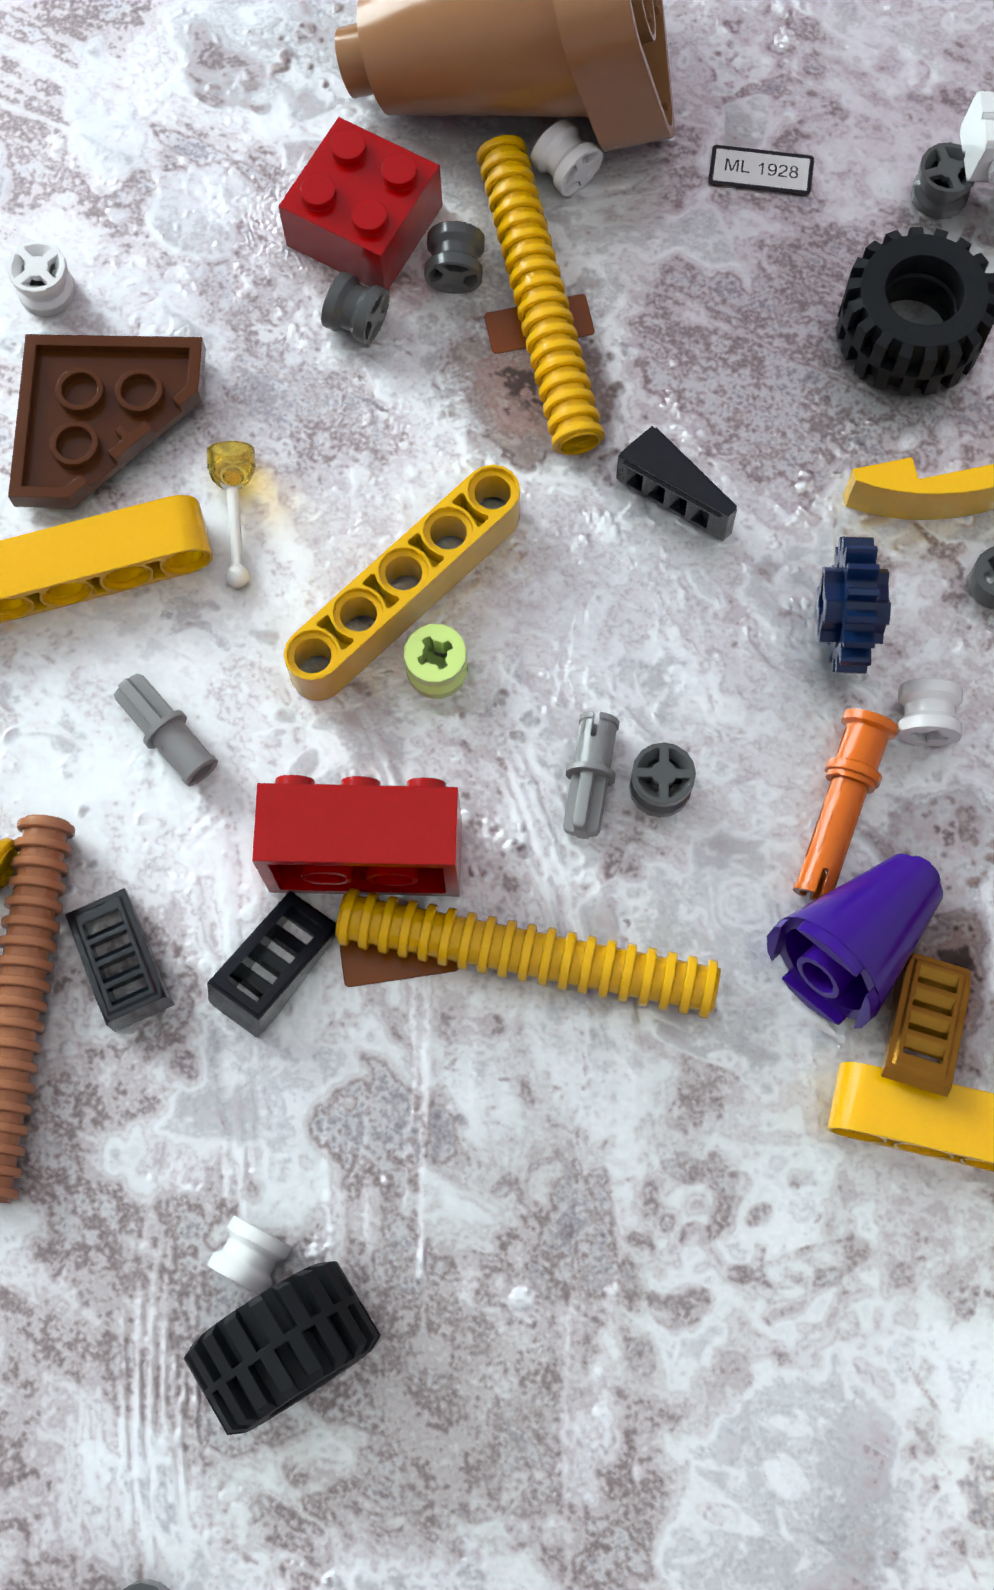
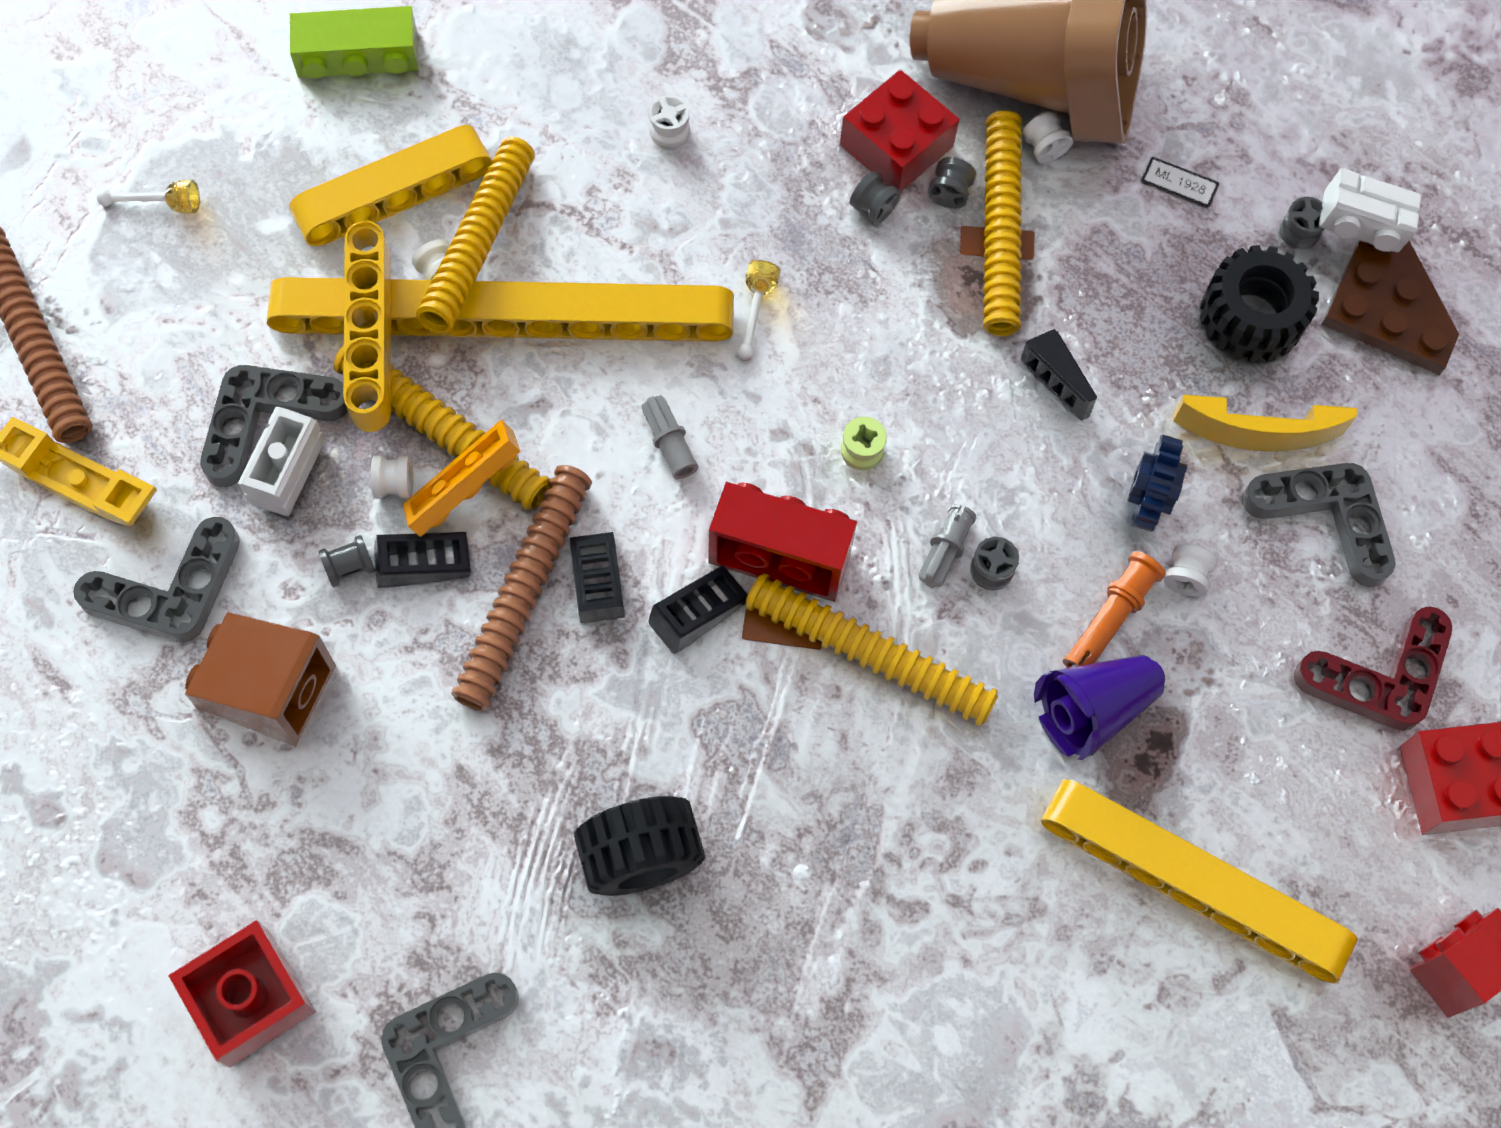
camera: 10 degrees right, 5 degrees down
reddish brown plate [8,334,206,508] -> none
white wheel [207,1215,293,1294] -> none
yellow beam [284,464,520,701] -> none
pearl gold slope [881,953,972,1097] -> none

